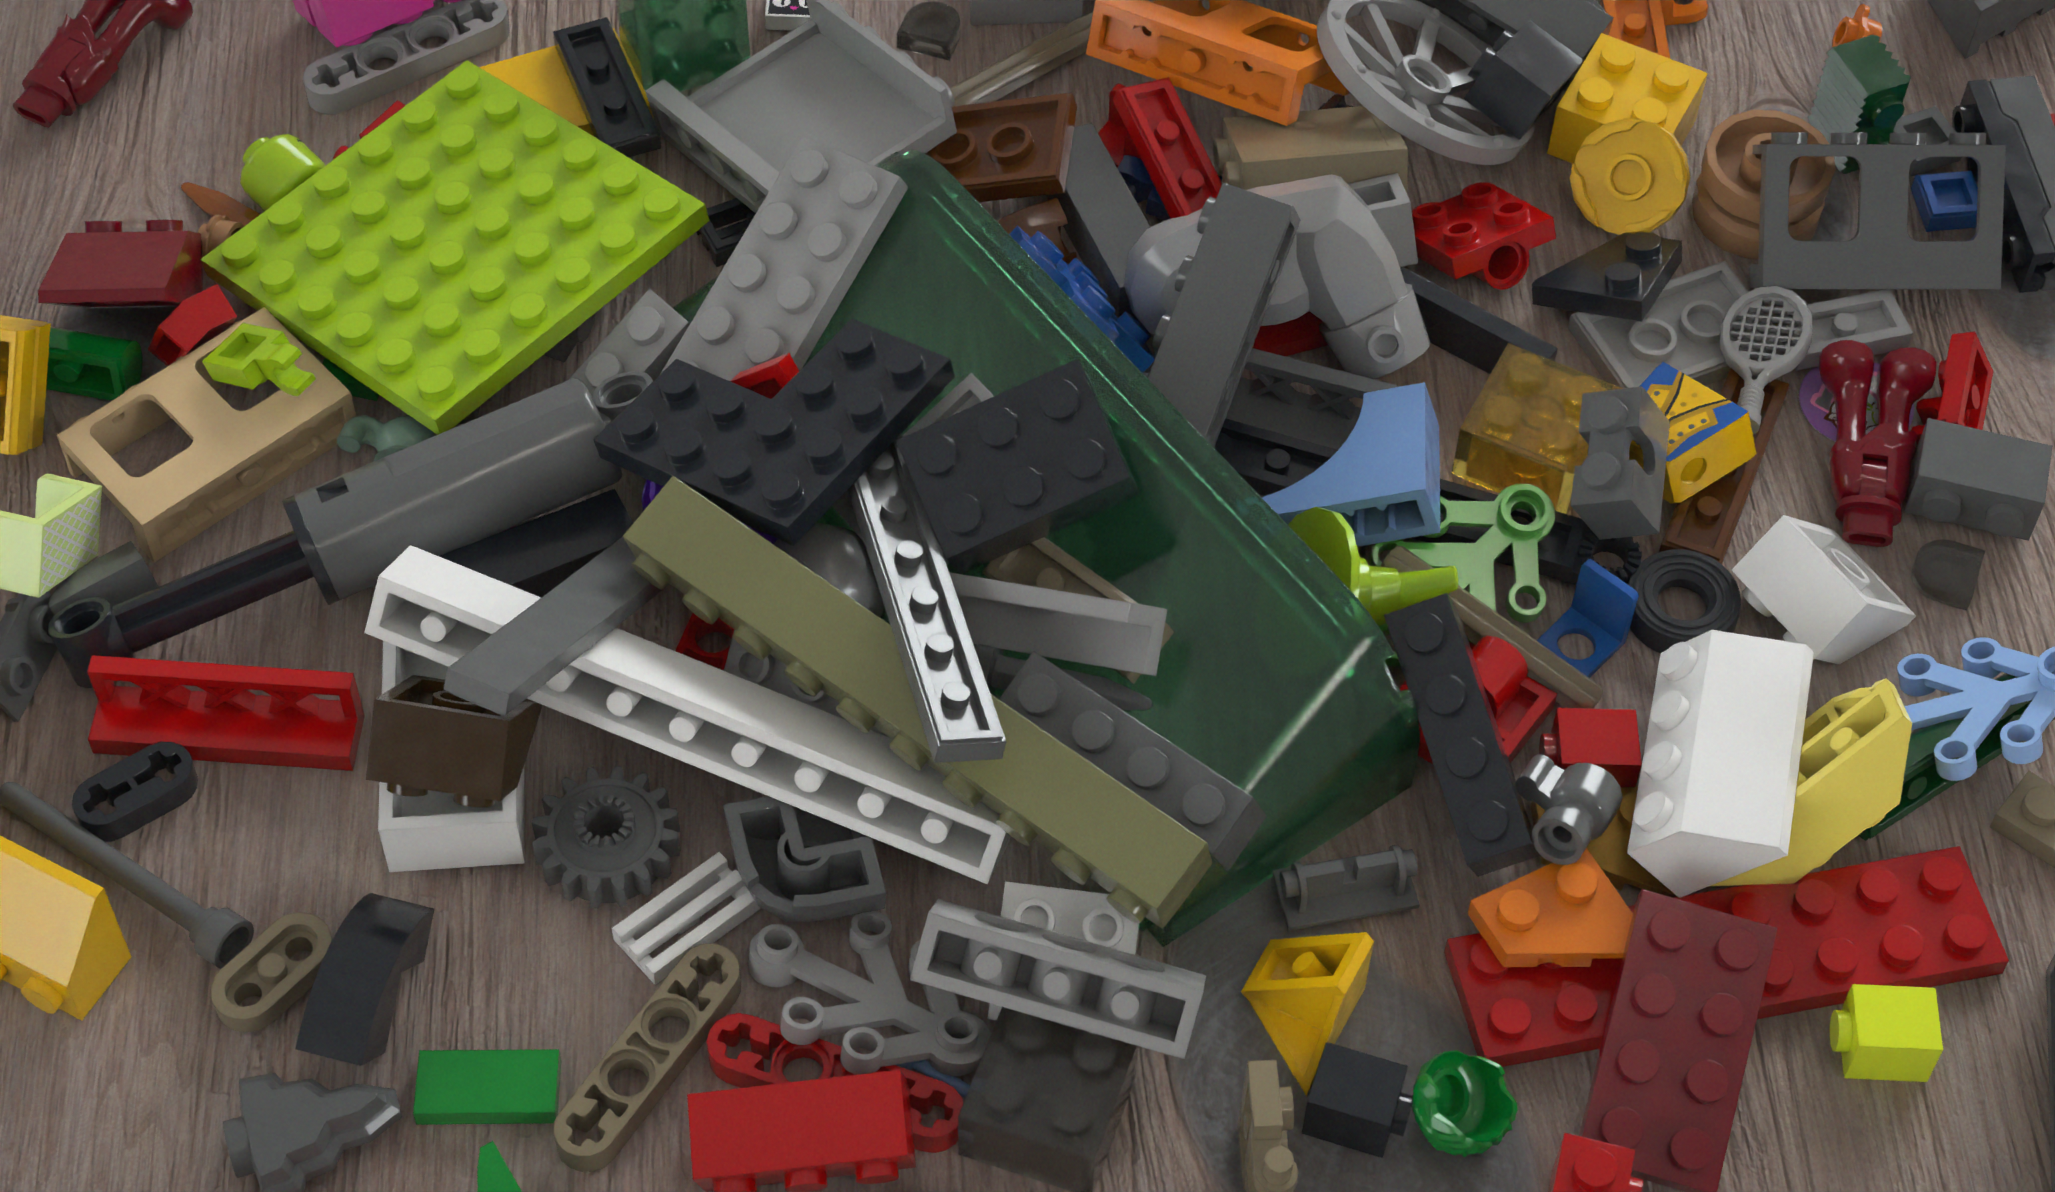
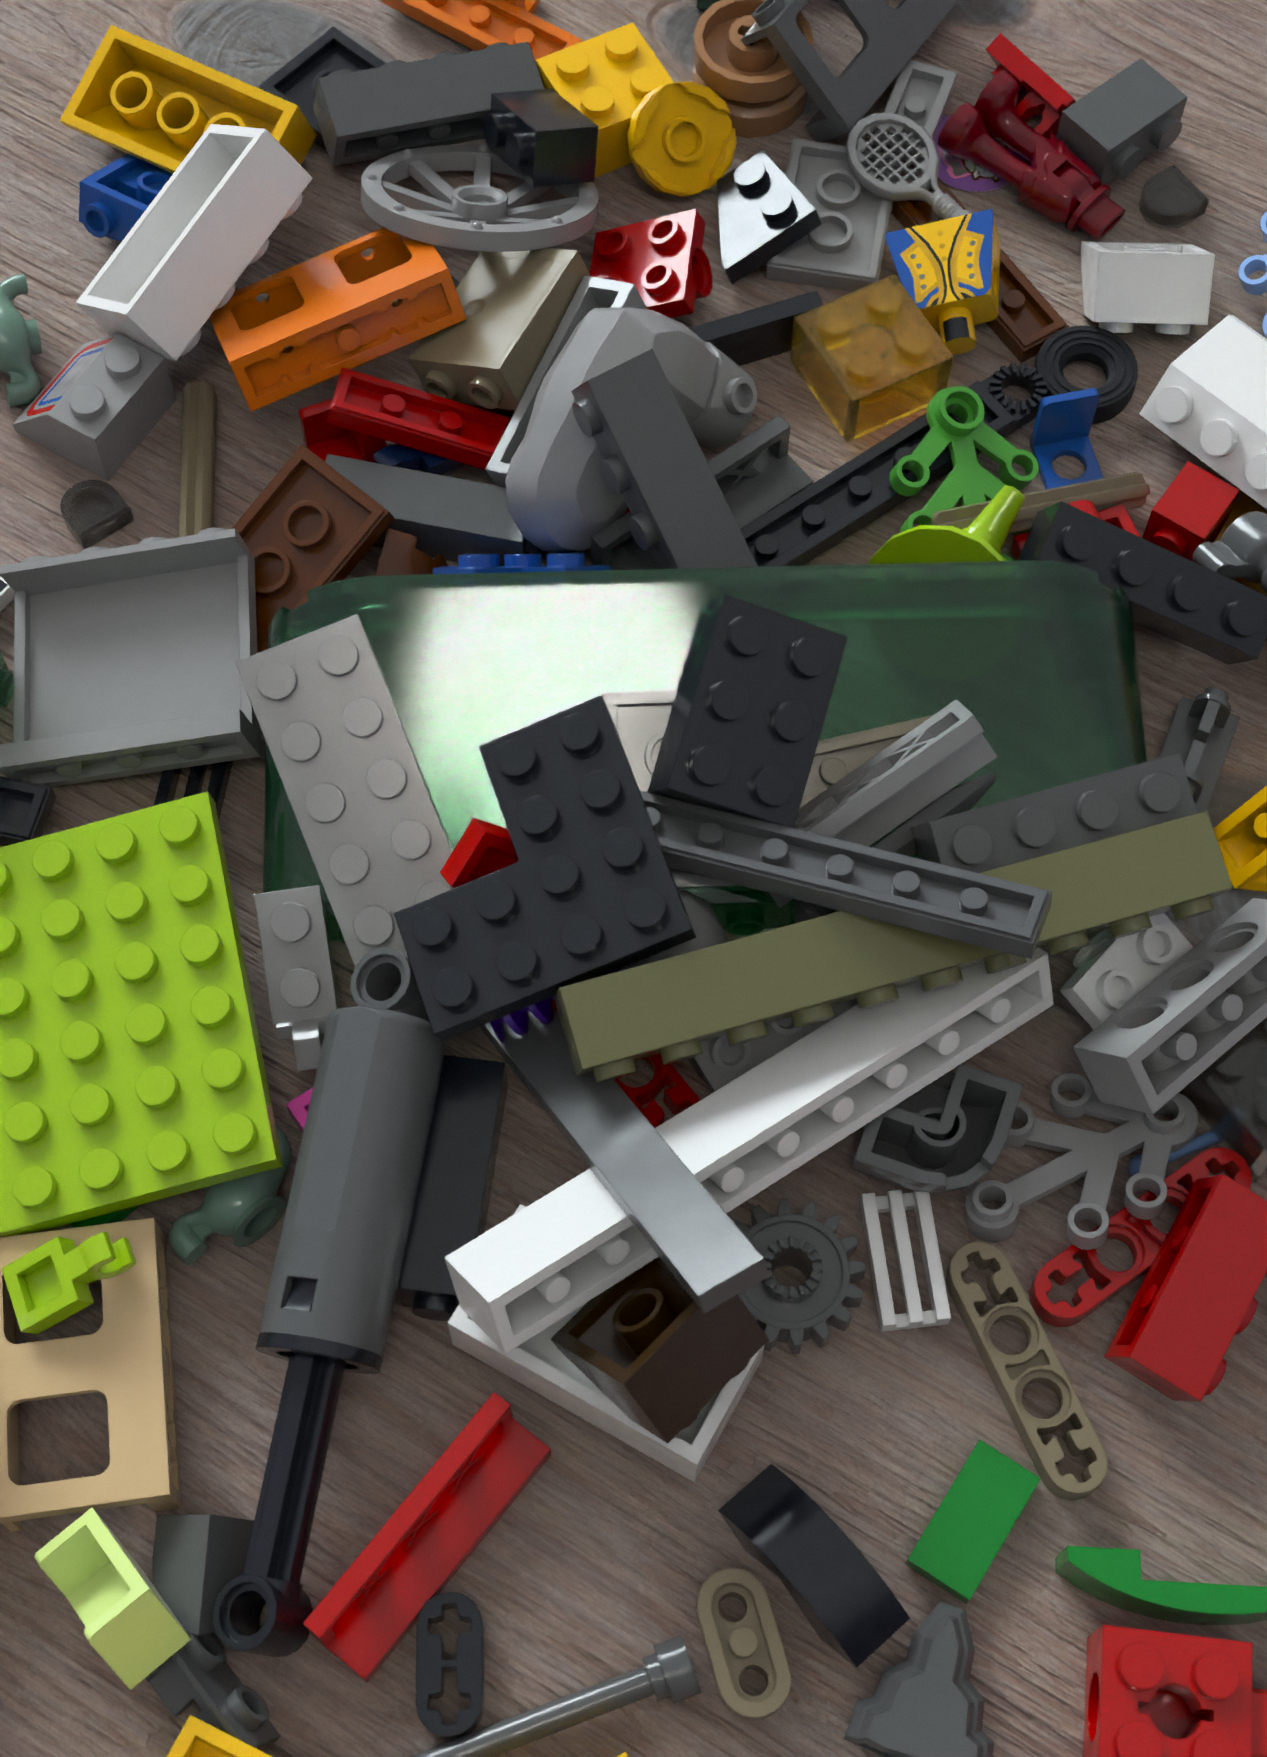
camera: 55 degrees left, 10 degrees up
medium blue arch [1238,382,1440,564] -> none
dark grey brick [1571,386,1670,540] -> none

